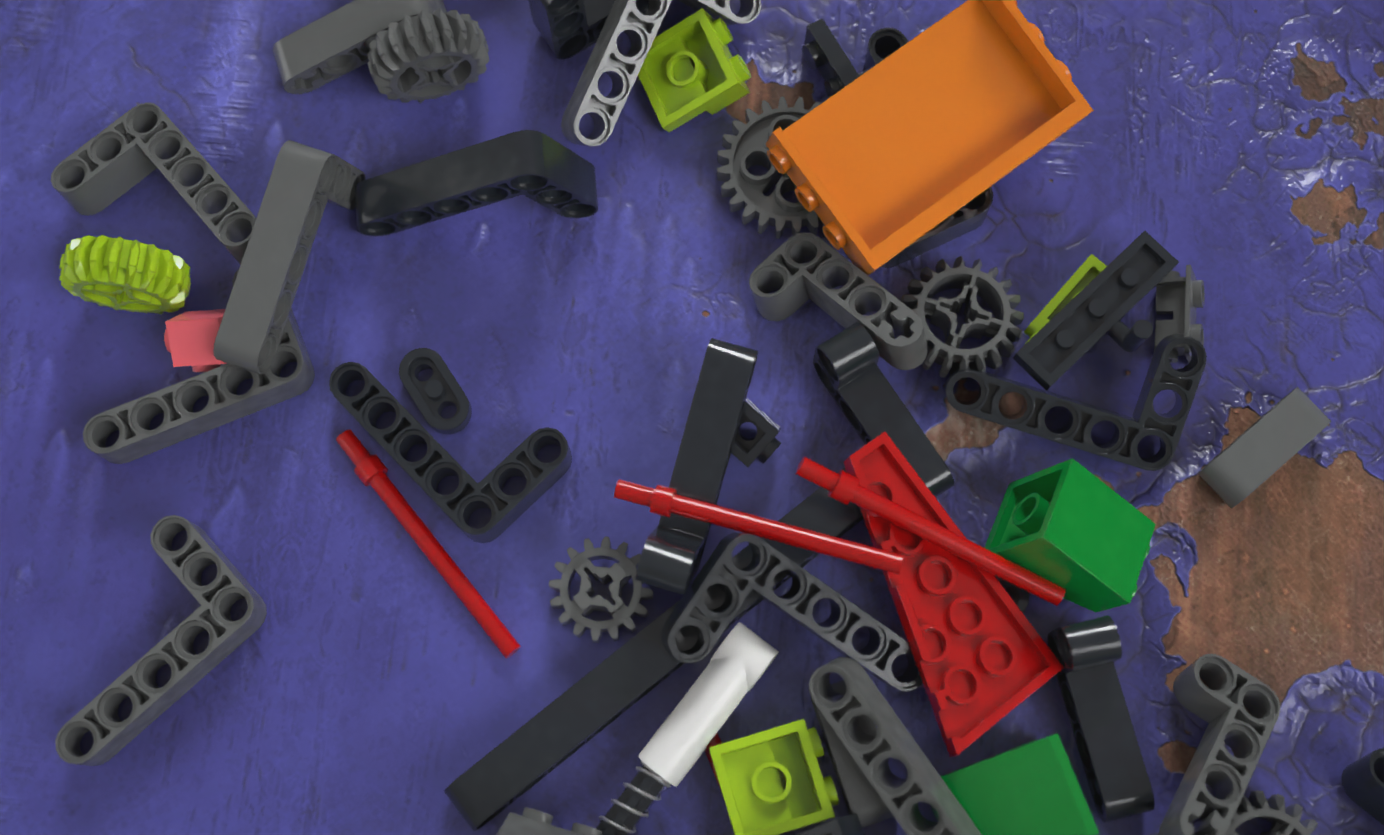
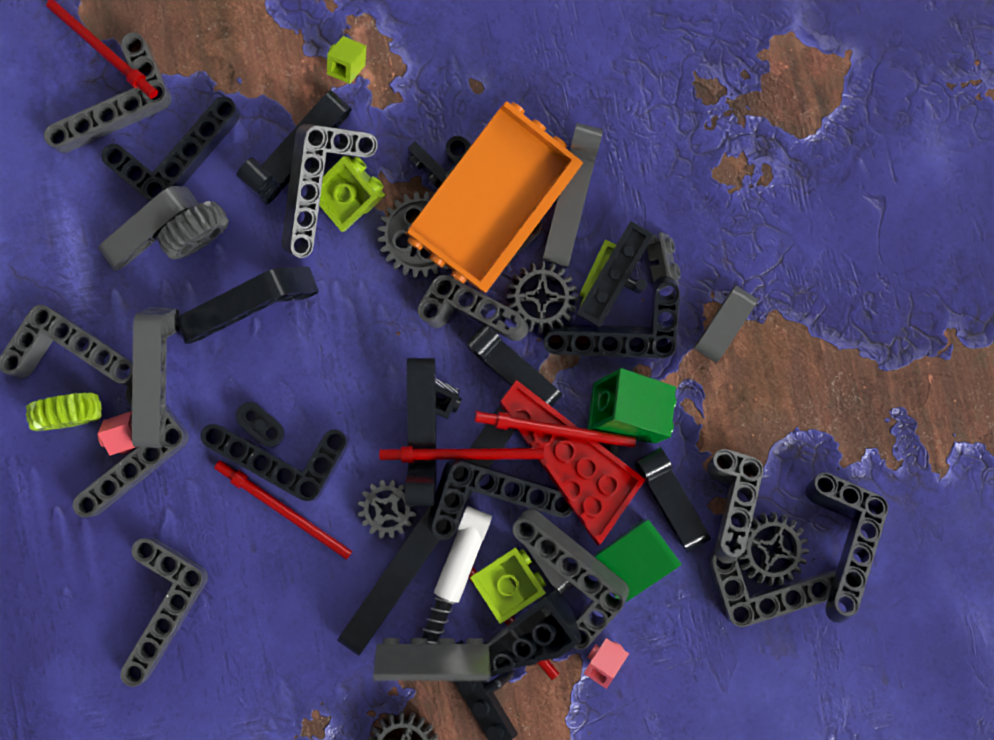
camera: 20 degrees left, 10 degrees up
none -> dark grey beam [542,123,603,267]

